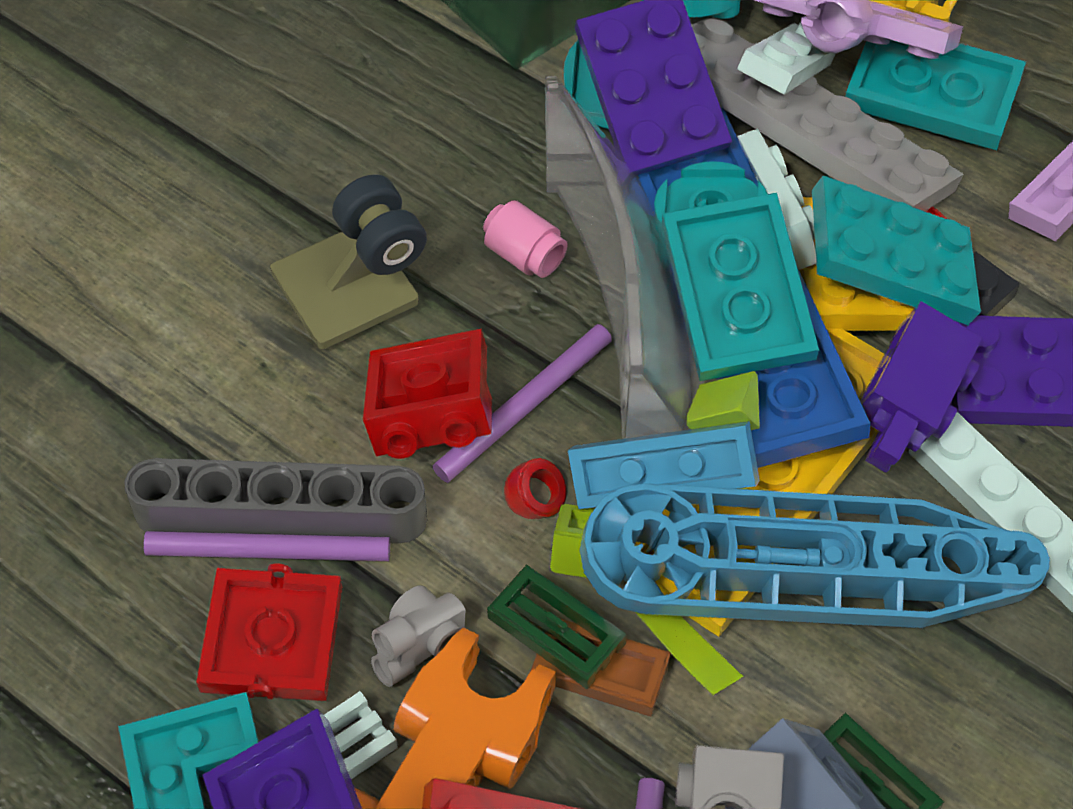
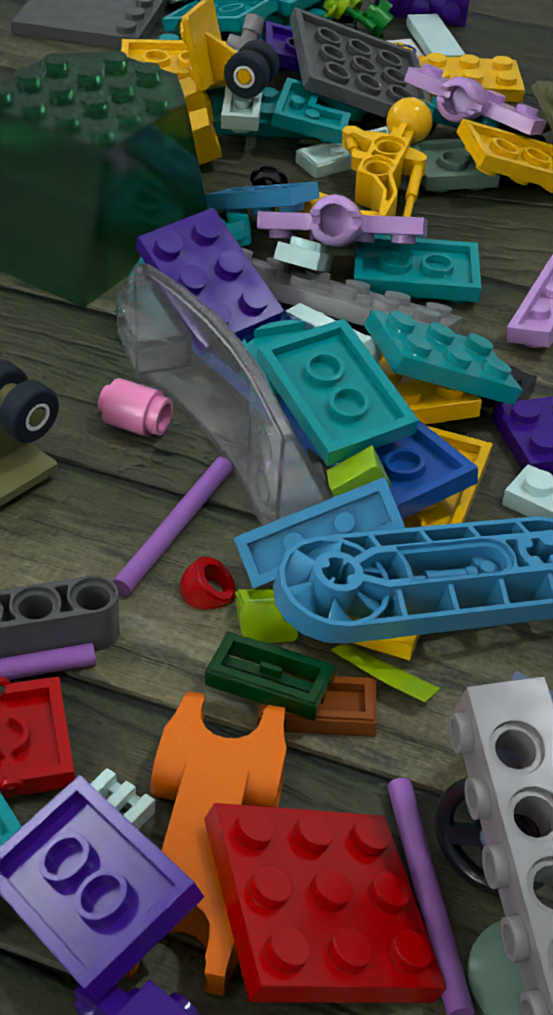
camera: 20 degrees left, 15 degrees down
red plate [363,328,492,459] -> none
light grey plate [371,585,466,687] -> none
dark purple hinge [860,301,983,473] -> none

